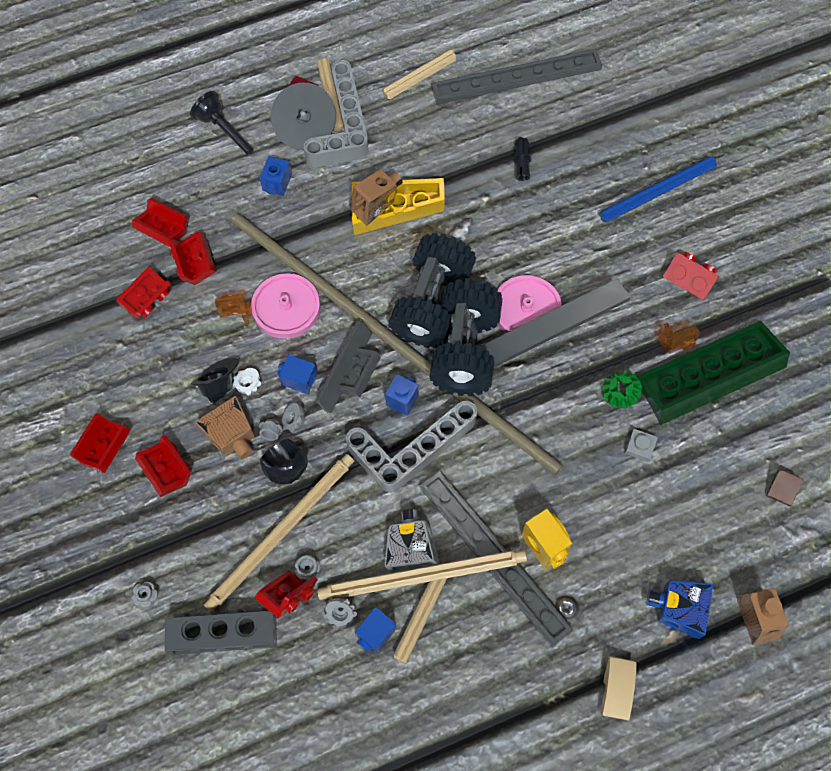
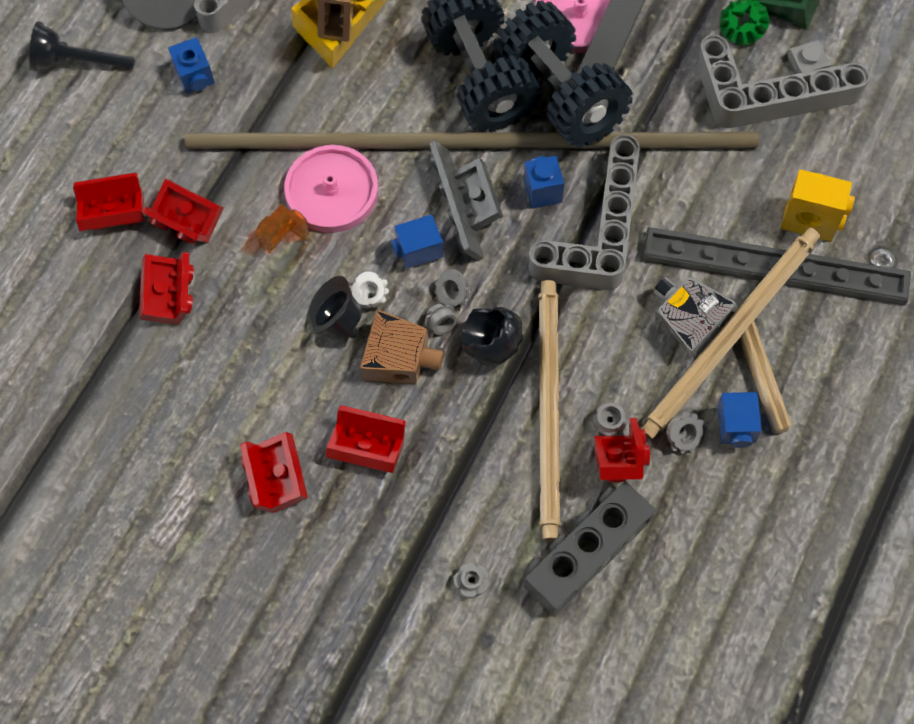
camera: 40 degrees left, 0 degrees up
none -> light grey beam [697,35,870,128]

